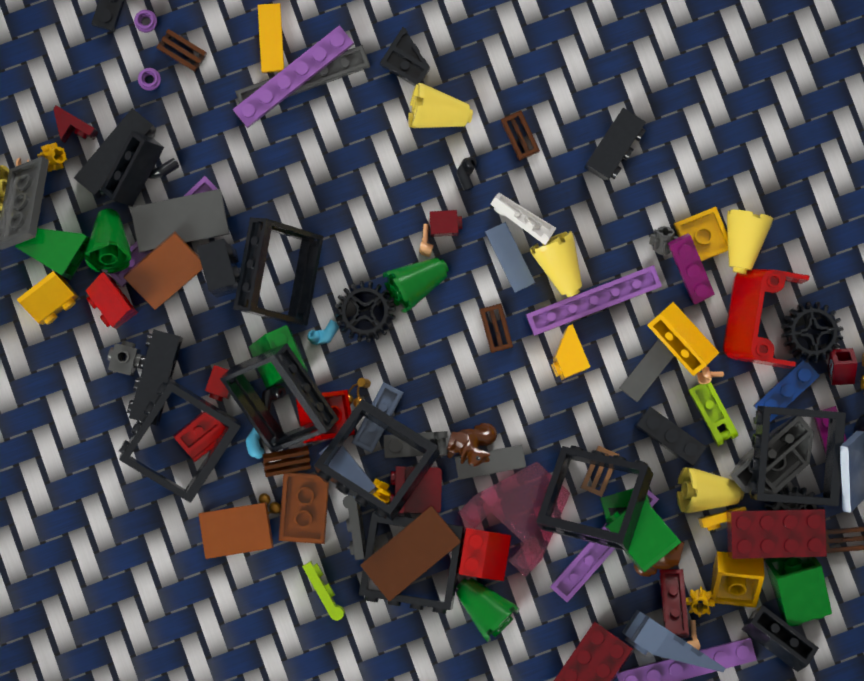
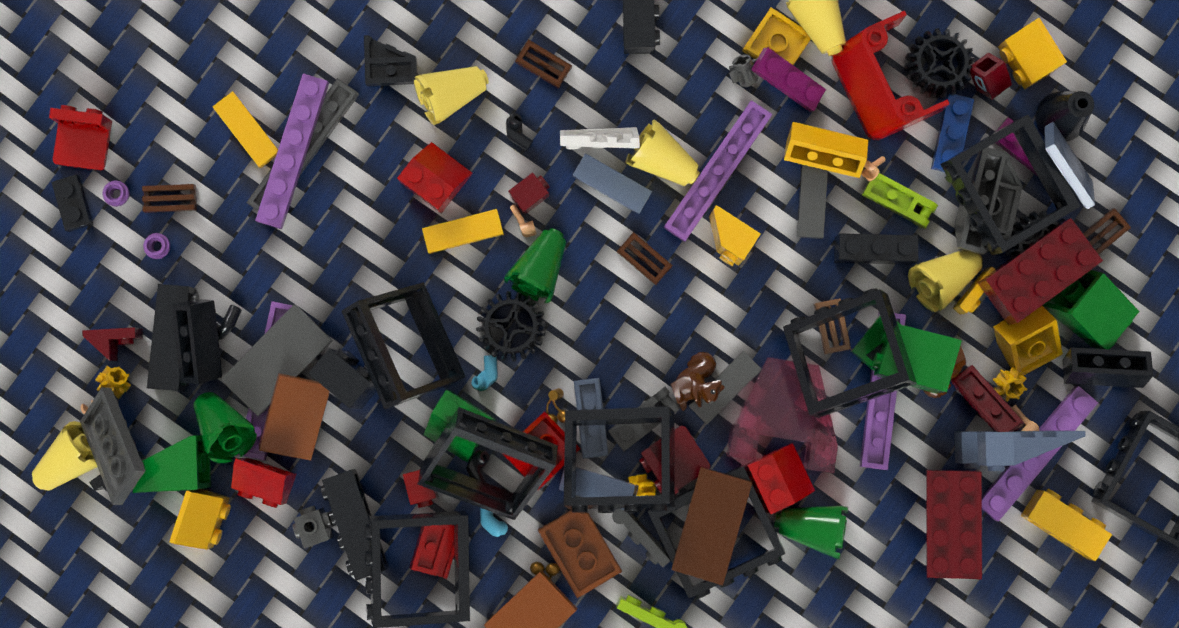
camera: 35 degrees left, 0 degrees up
reddish brown tile [262,446,311,477] -> none
none -> red slope [397,142,473,214]
none -> yellow tile [422,209,504,254]

